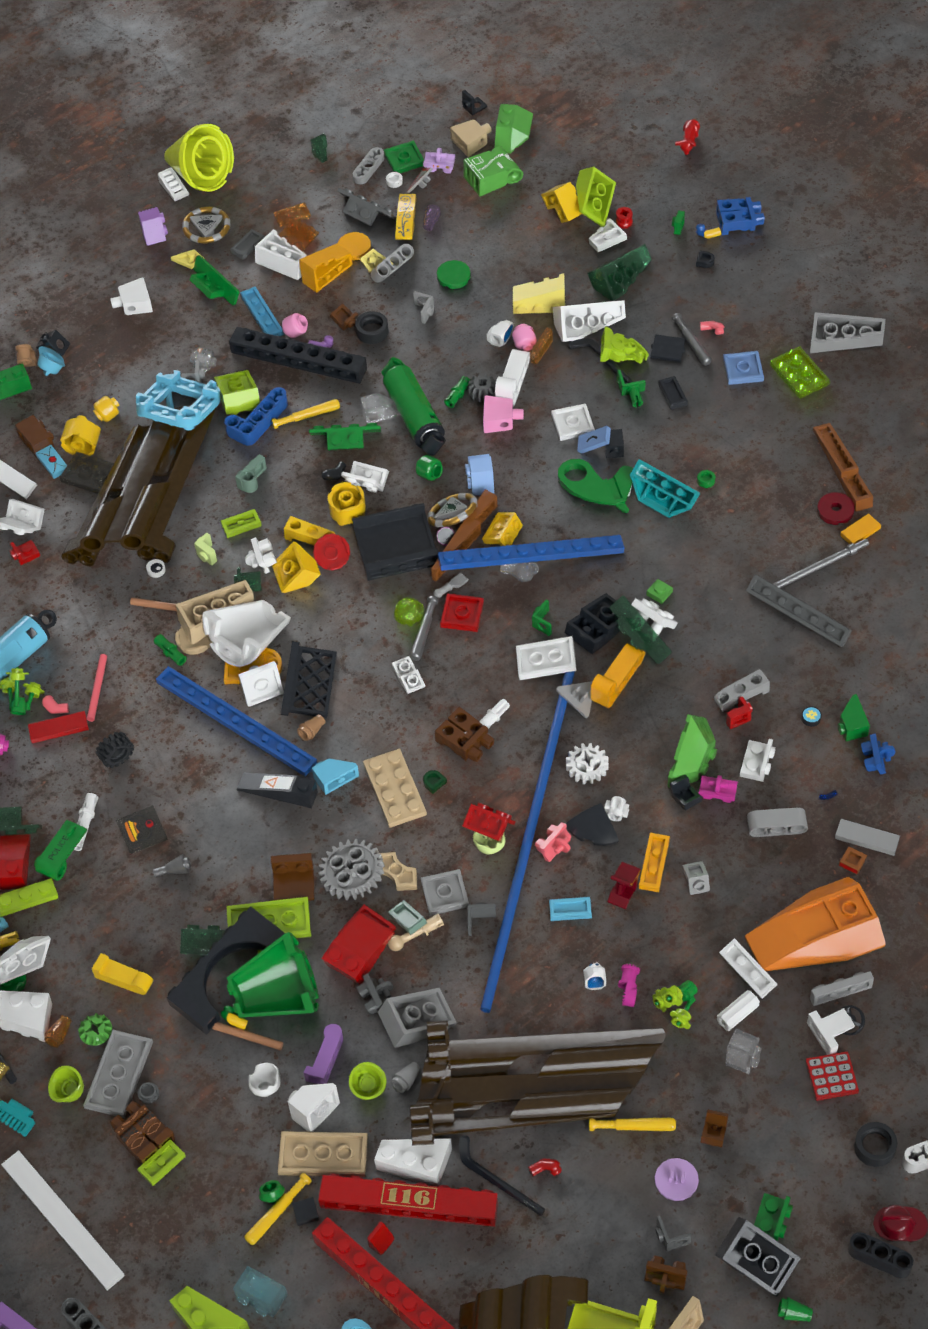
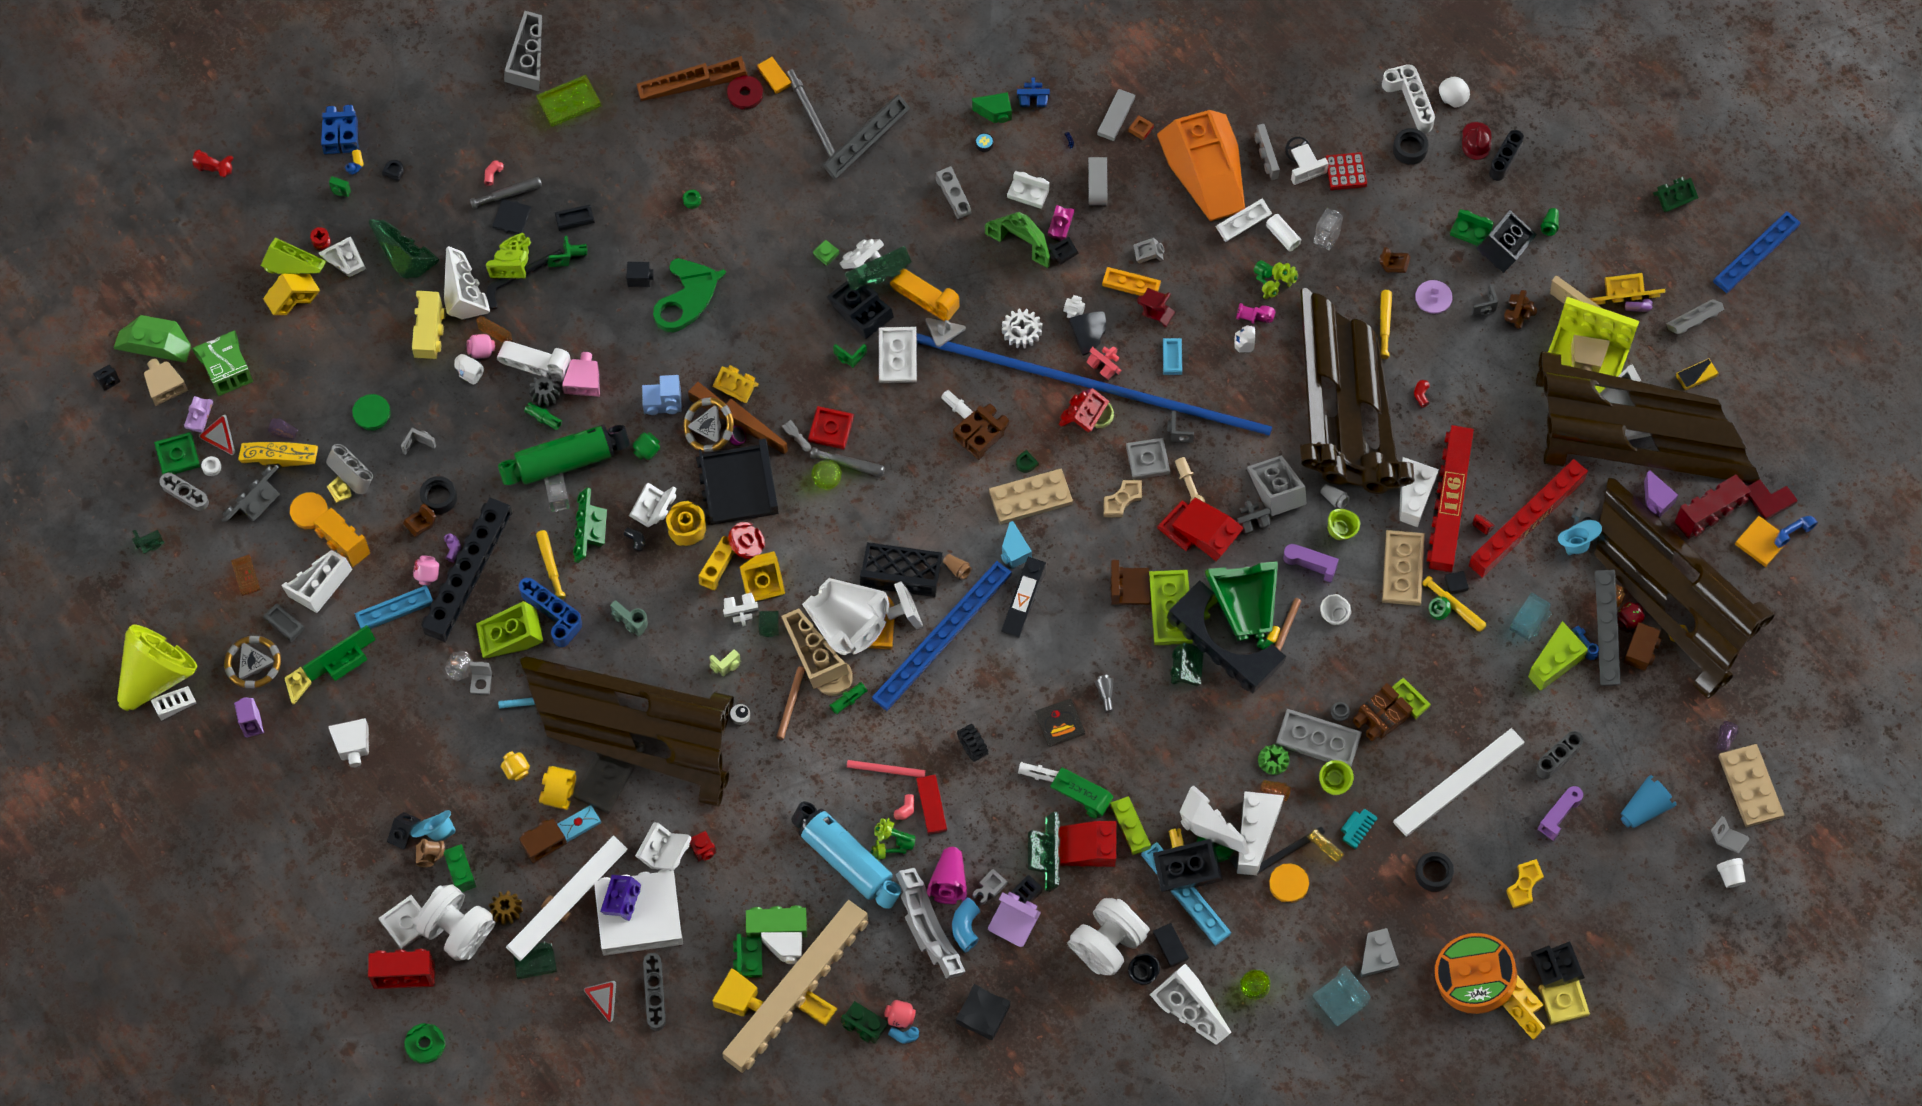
camera: 90 degrees left, 10 degrees up
yellow leg [92,953,153,995] -> none
medium azure plate [136,370,221,430] -> none
lime tile [221,509,262,538] -> none
clear orange hinge [278,217,319,252] -> none
white slope [288,1083,340,1132] -> none
light grey gear [318,839,385,900] -> none
sand green tile [388,900,427,935] -> none
white slope [392,656,425,694] -> none
blue plate [438,535,624,571] -> none
black piece [459,1135,545,1216] -> none
clear arm [500,563,539,582] -> none
white tile [551,404,595,441] -> none
medium blue tile [577,426,611,454] -> none
teal wedge [630,459,700,518] -> none
medium blue tile [723,351,764,385] -> none
red bracket [726,696,753,729] -> none

